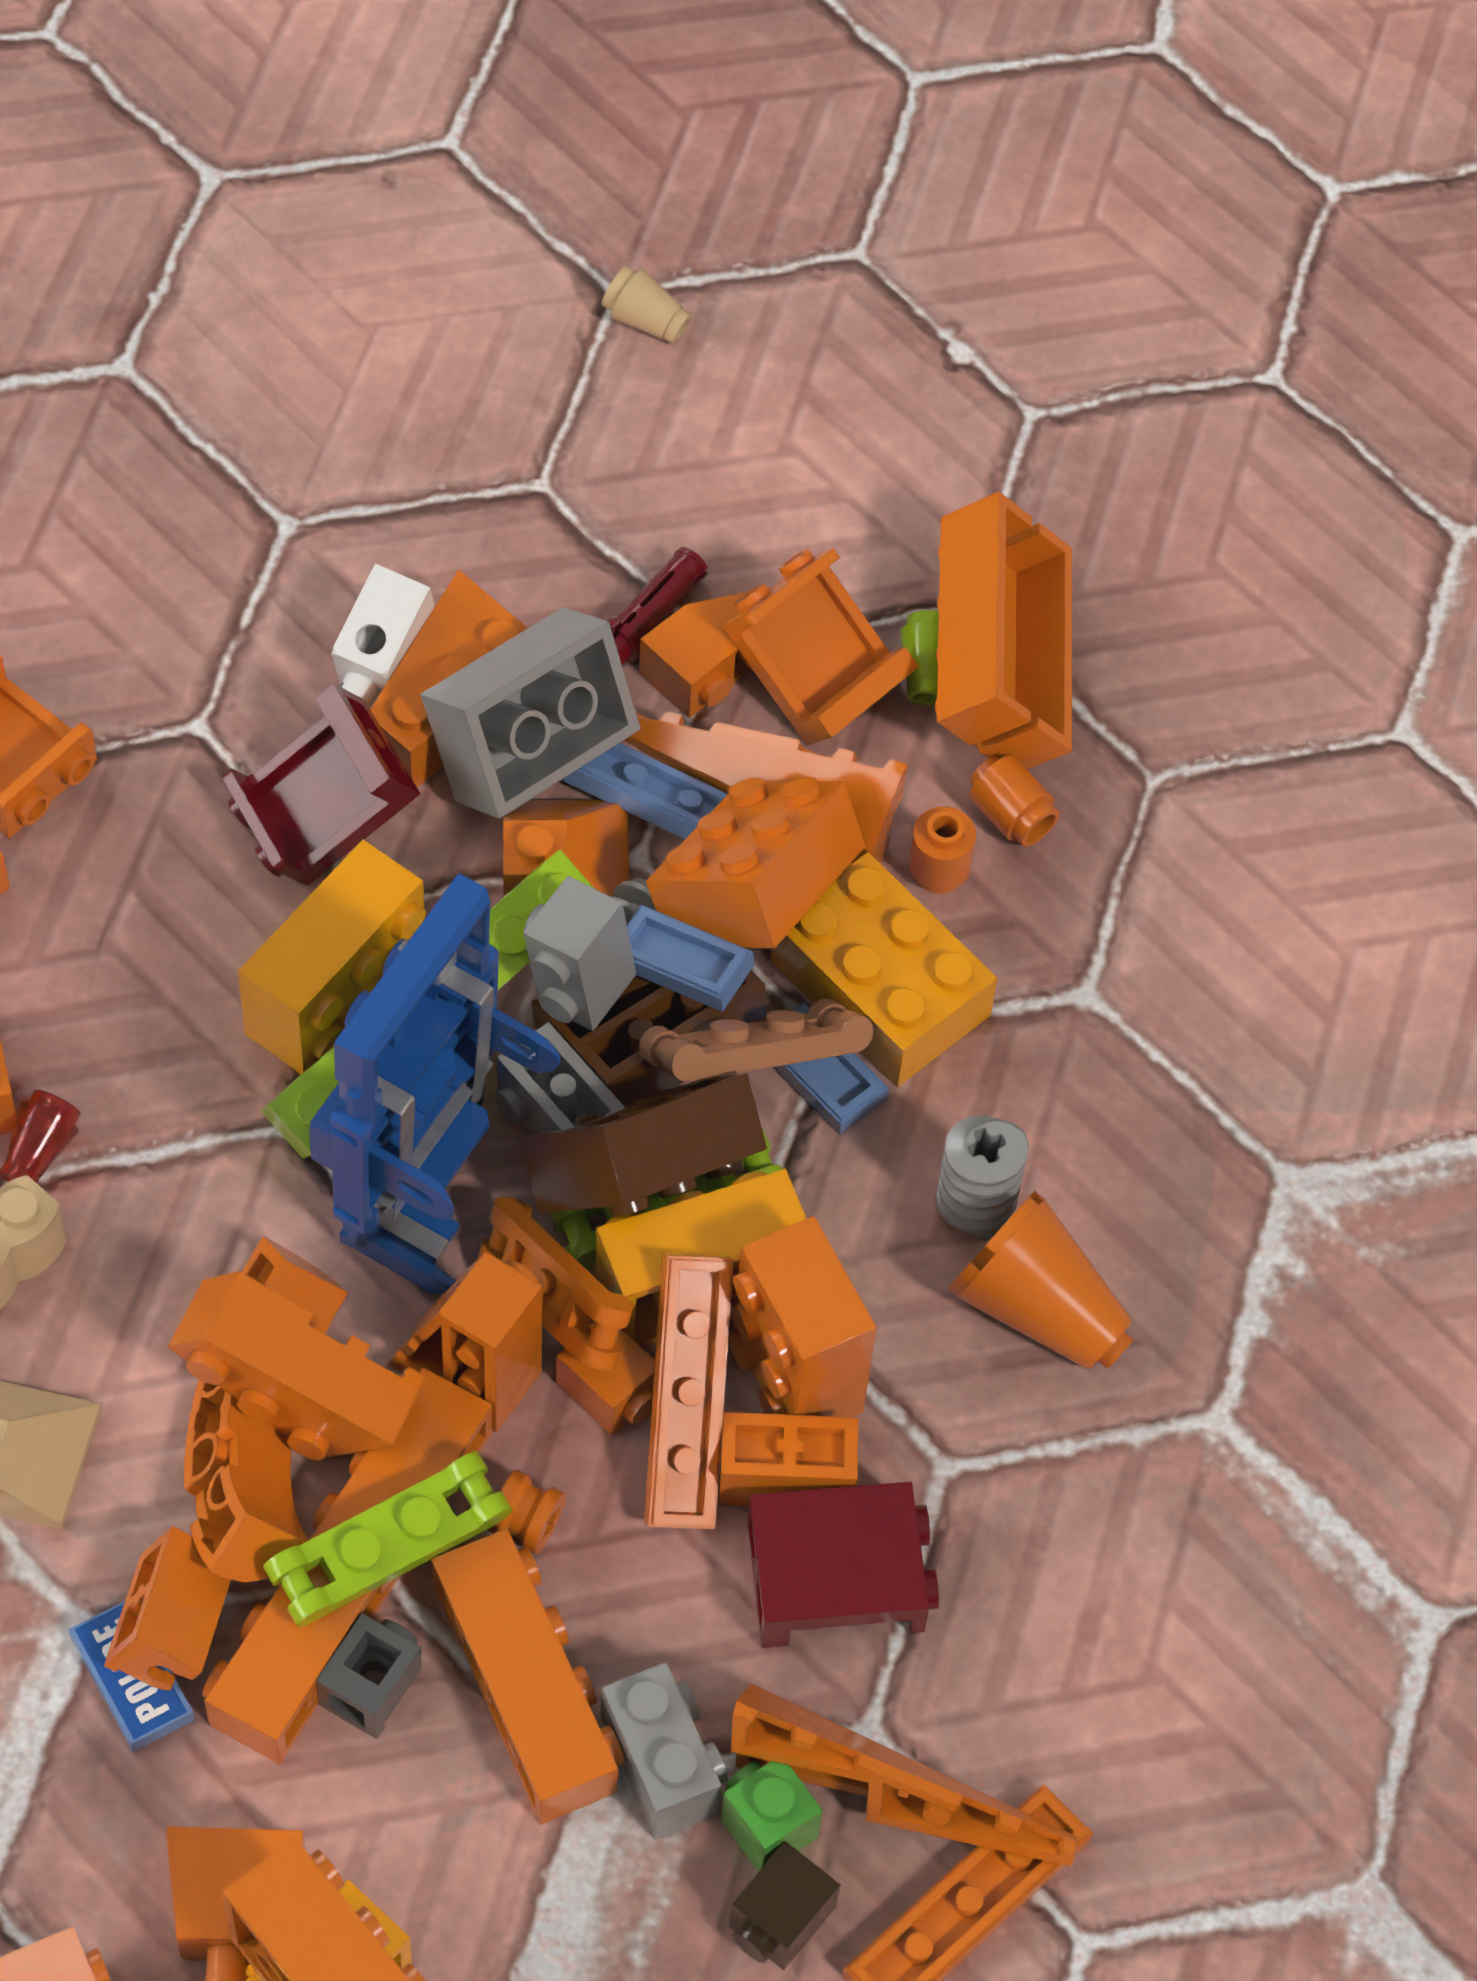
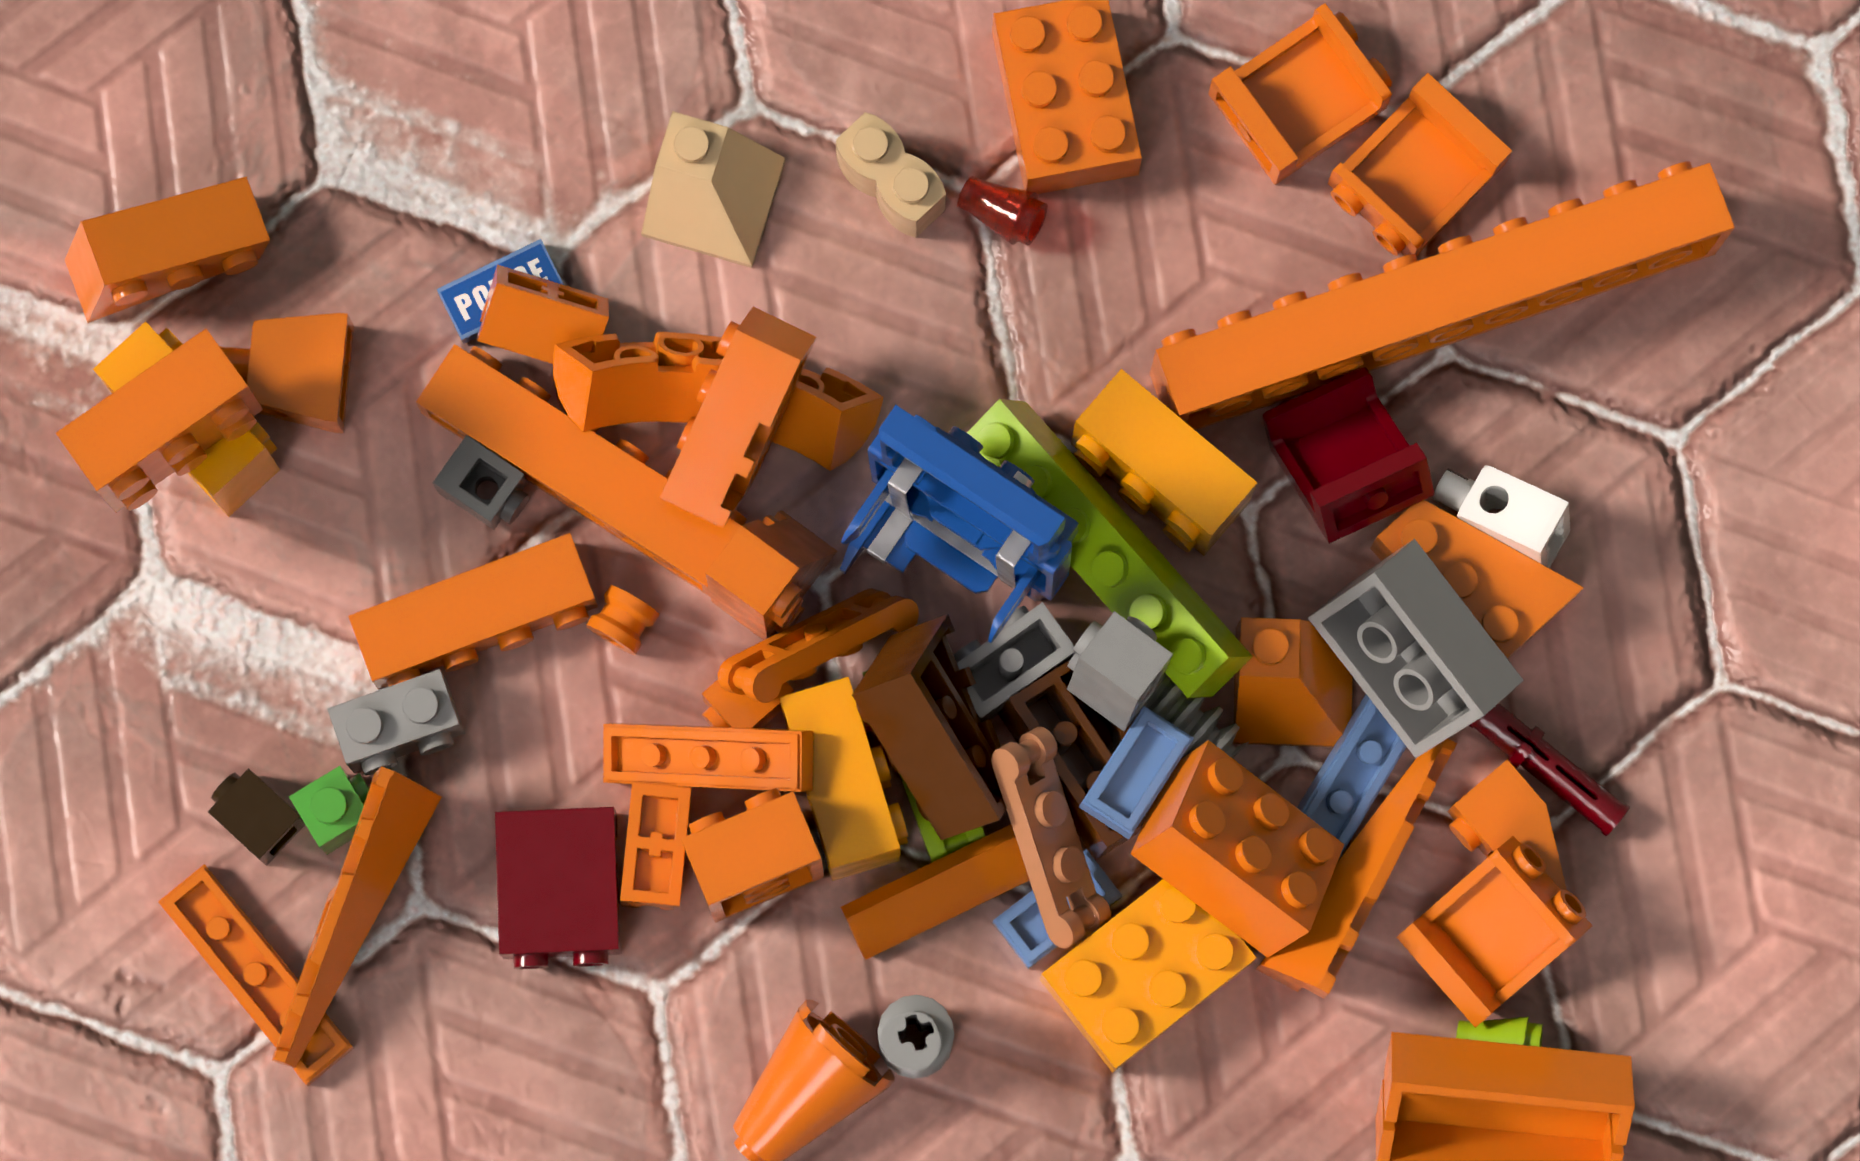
camera: 95 degrees right, 20 degrees up
lime plate [263,1451,513,1627] -> none
orange brick [909,806,976,894] -> none
orange brick [969,755,1060,847] -> none
none -> orange tile [840,824,1030,960]
none -> orange brick [1150,161,1735,431]

